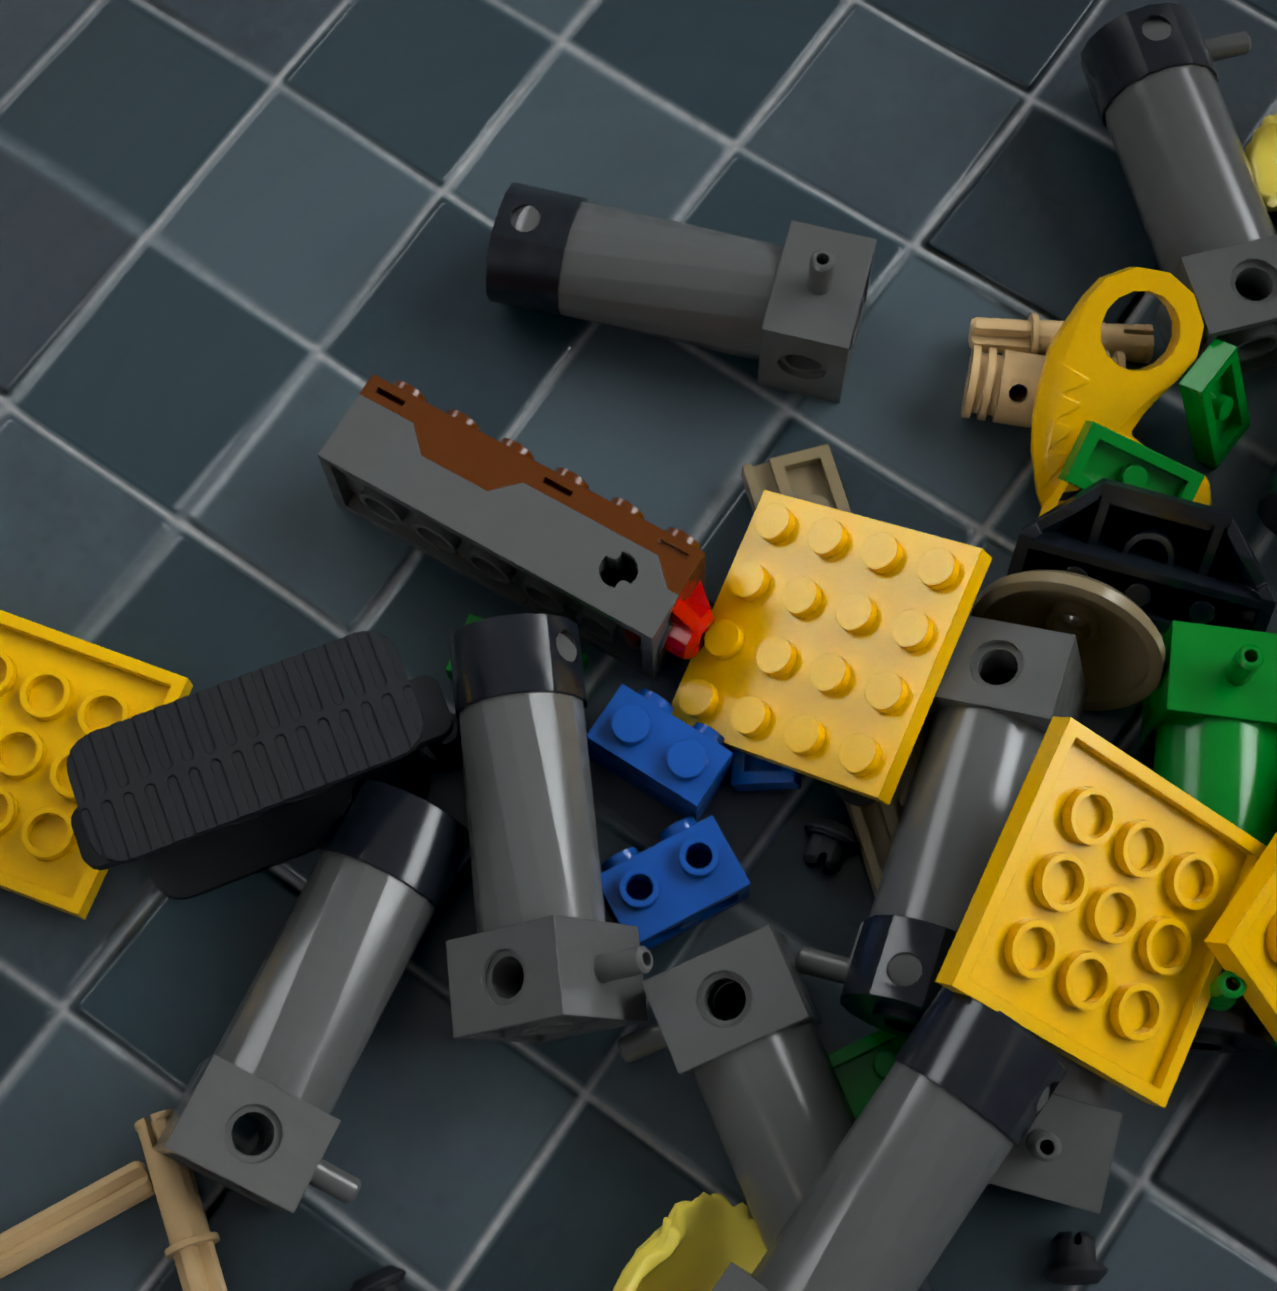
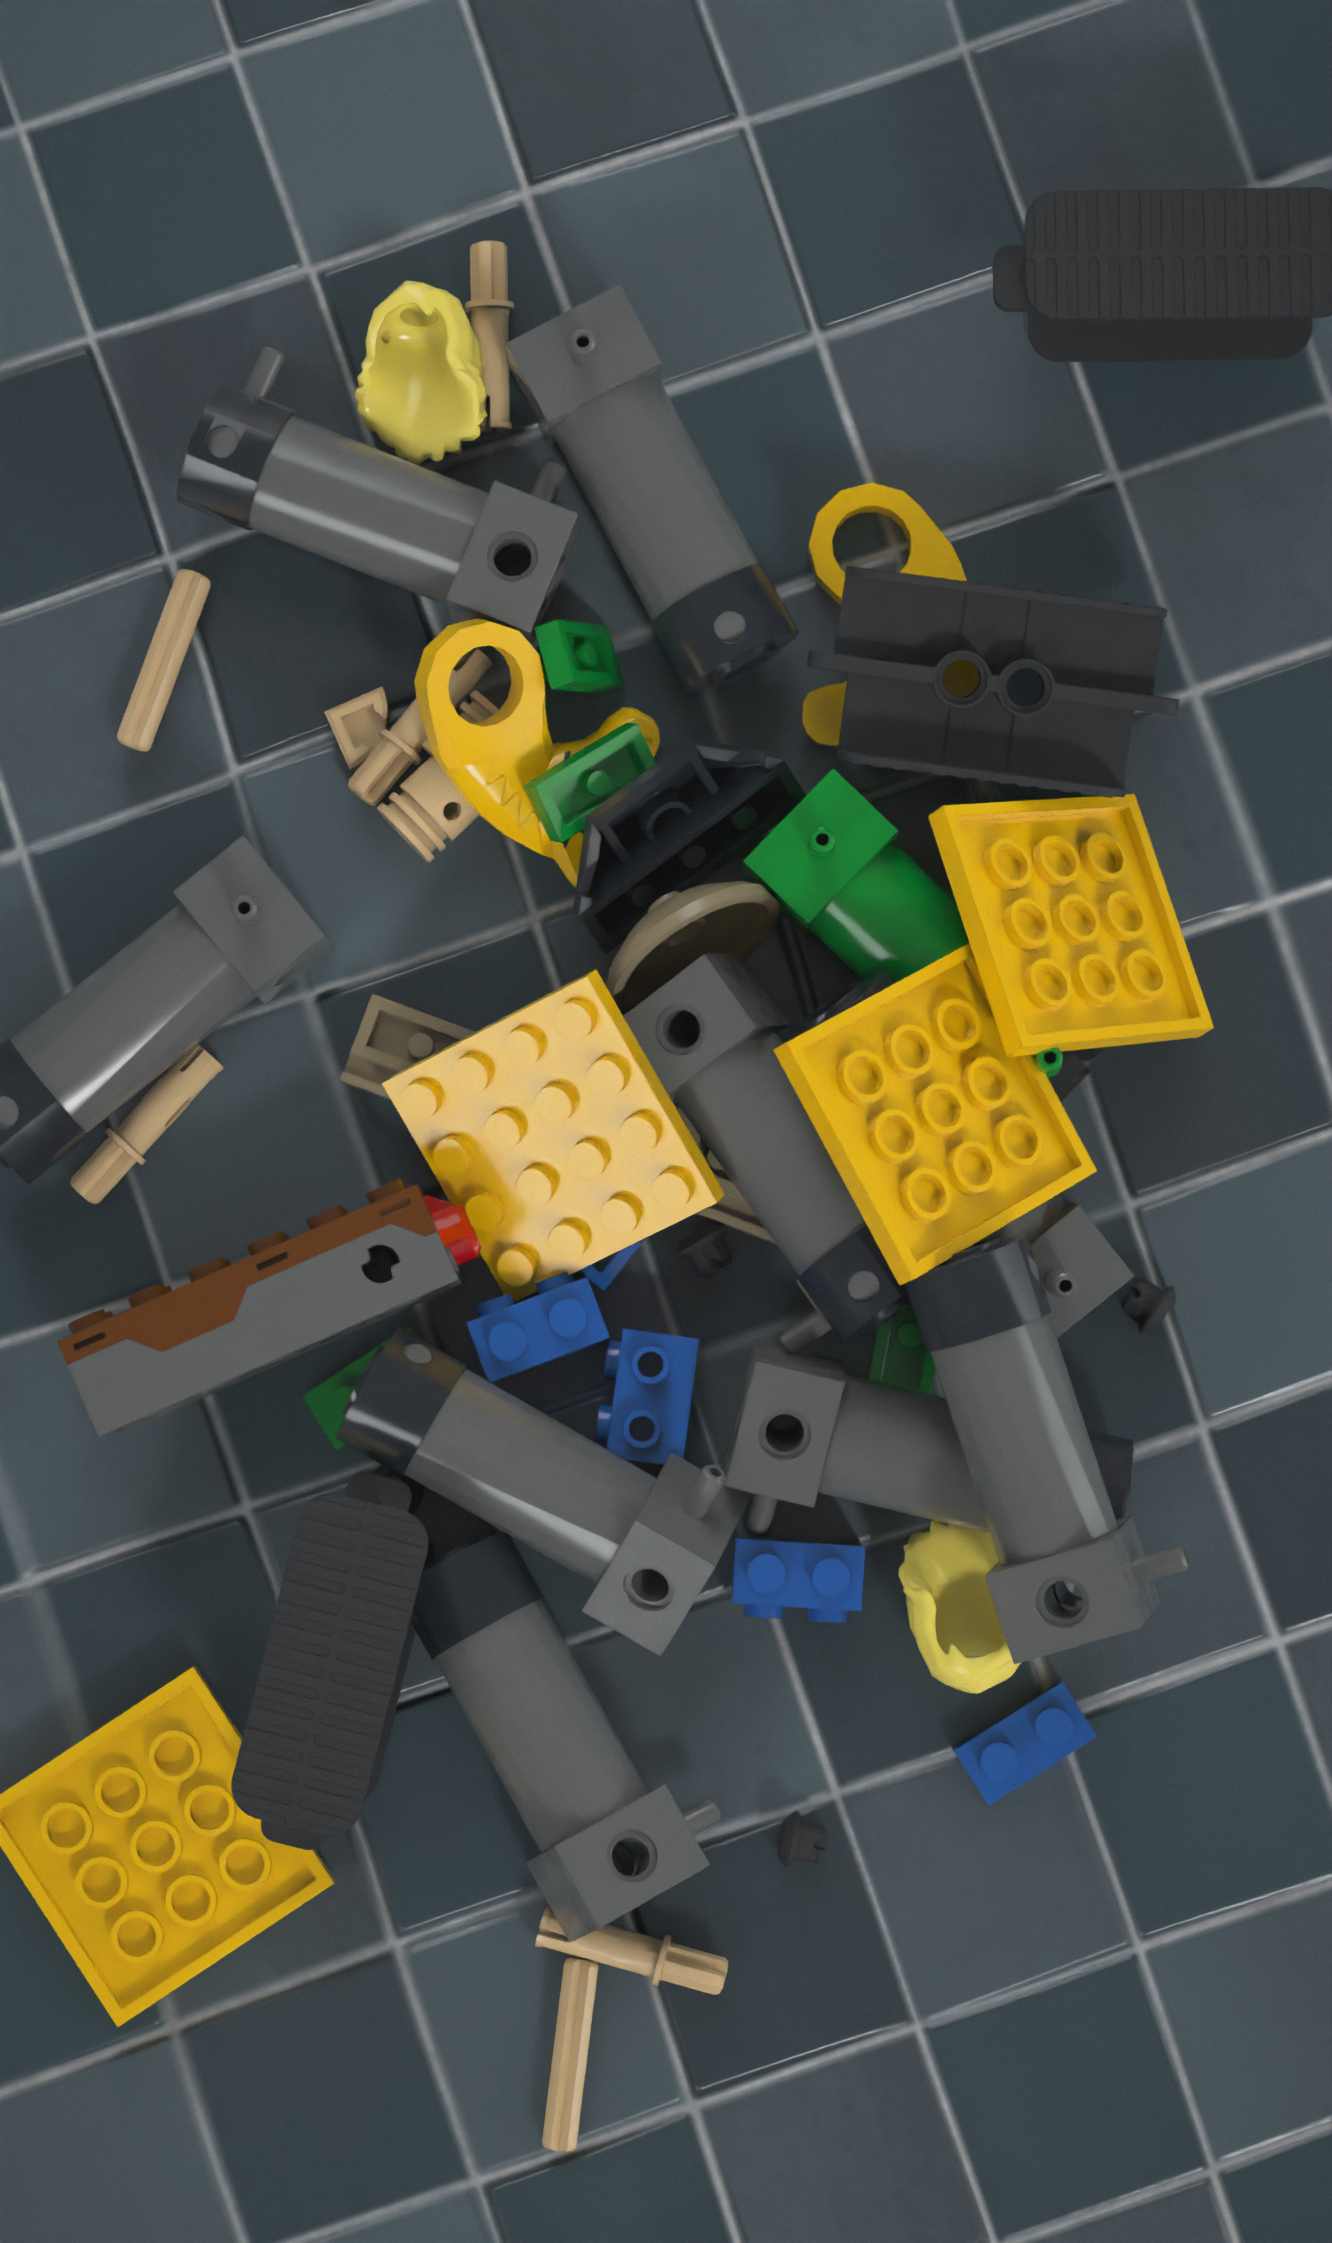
camera: 55 degrees left, 15 degrees up
none -> tan axle [70,1044,224,1205]
none -> tan axle [117,569,211,752]
none -> tan tile [324,686,389,772]
none -> blue brick [731,1537,865,1623]

